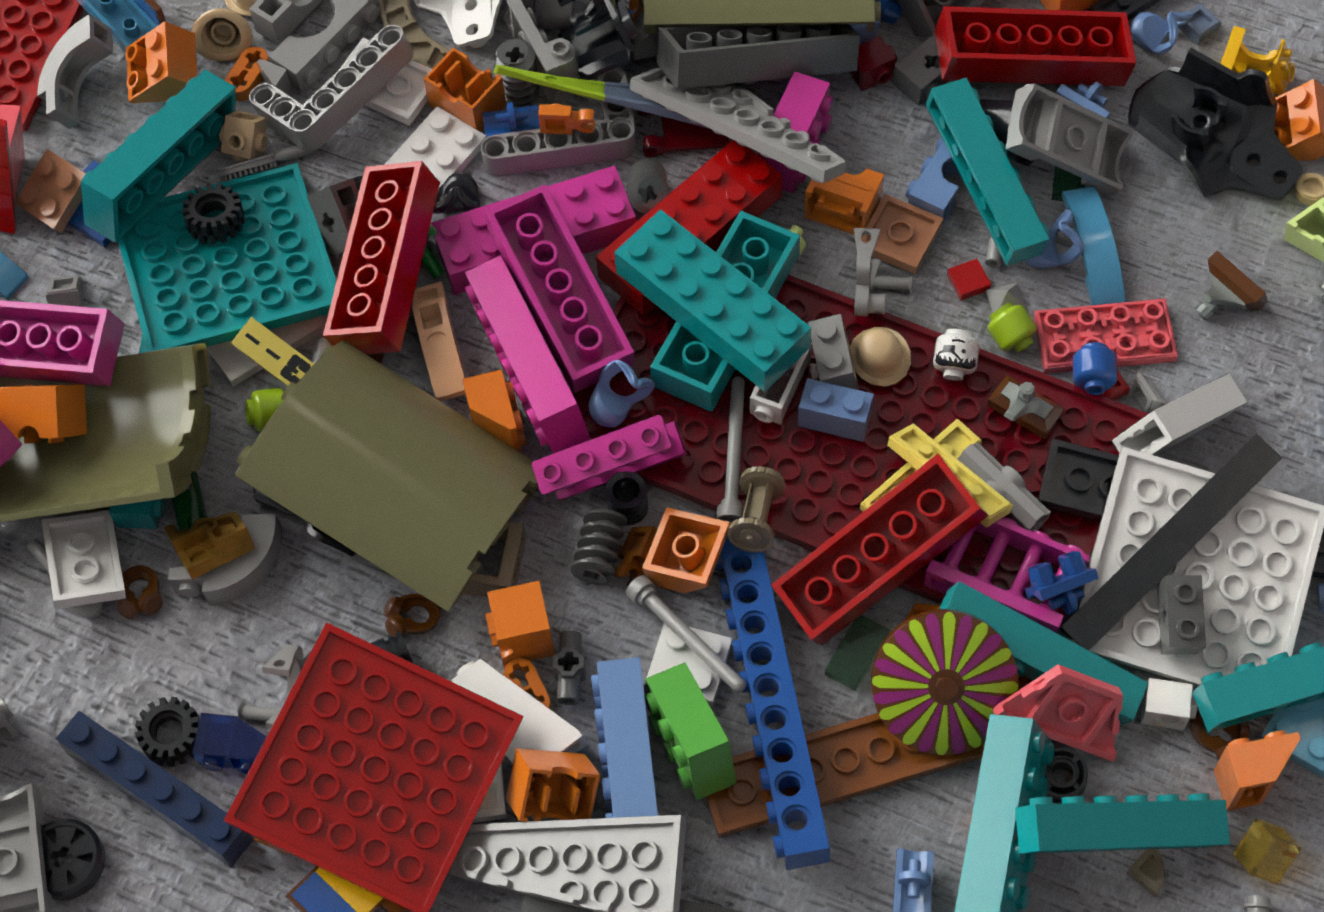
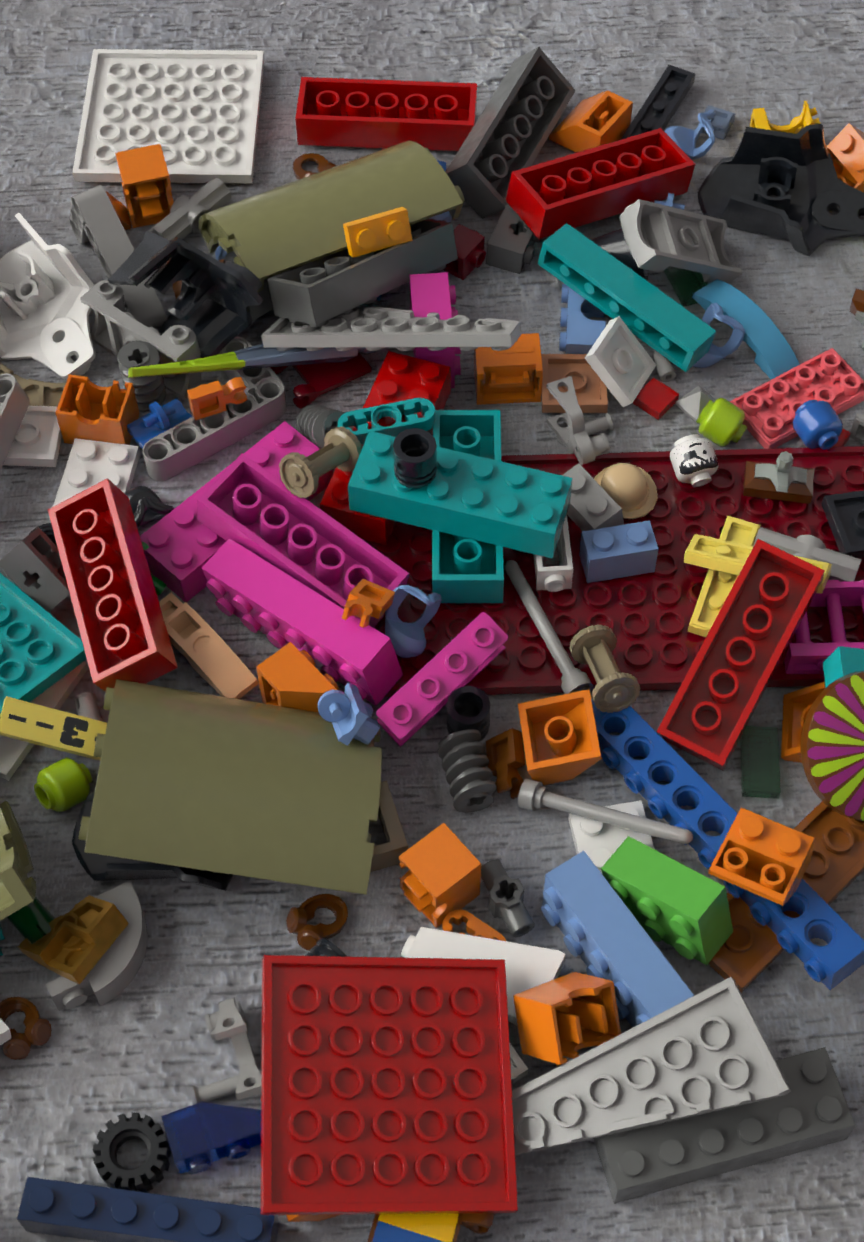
camera: 30 degrees left, 5 degrees down
none -> dark tan hose [279,426,362,498]
none -> medium blue hips [318,682,380,746]
none -> teal beam [338,398,435,445]
none -> orange plate [342,579,395,628]
none -> light orange plate [343,207,413,258]
none -> black piece [393,428,437,489]
none -> white plate [585,316,656,407]
none -> orange slope [708,807,815,906]

